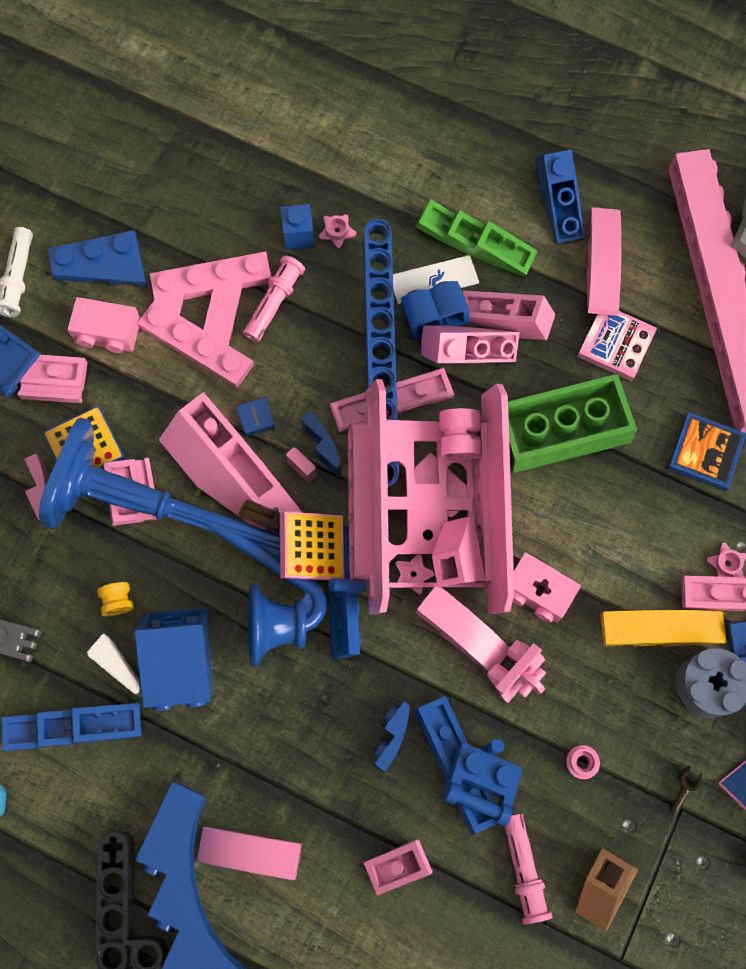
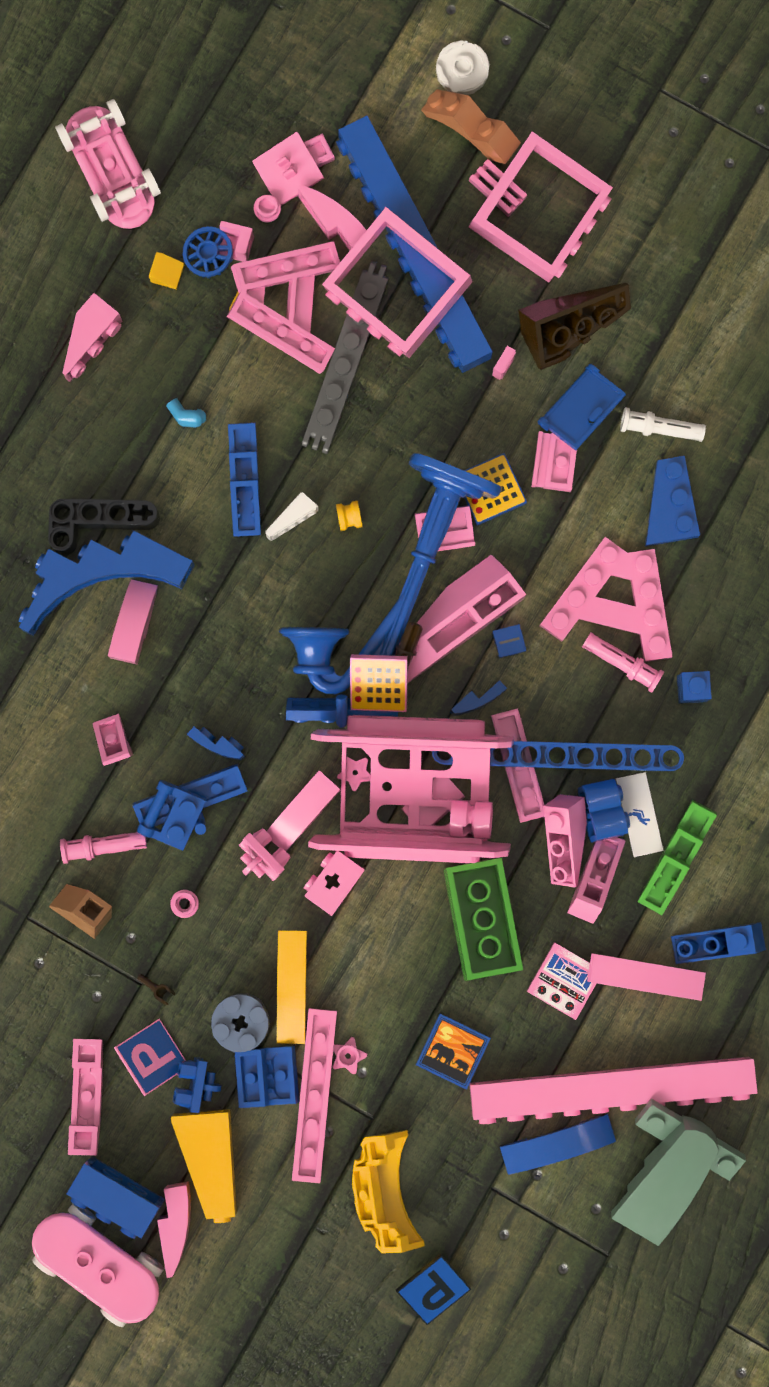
camera: 95 degrees right, 10 degrees up
bright pink slope [25,453,50,520] -> none
bright pink brick [68,297,140,353] -> none
blue slope [135,607,213,711] -> none
bright pink tile [286,447,317,484] -> none
bright pink plate [319,214,356,249] -> none
bright pink slope [432,516,486,588] -> none

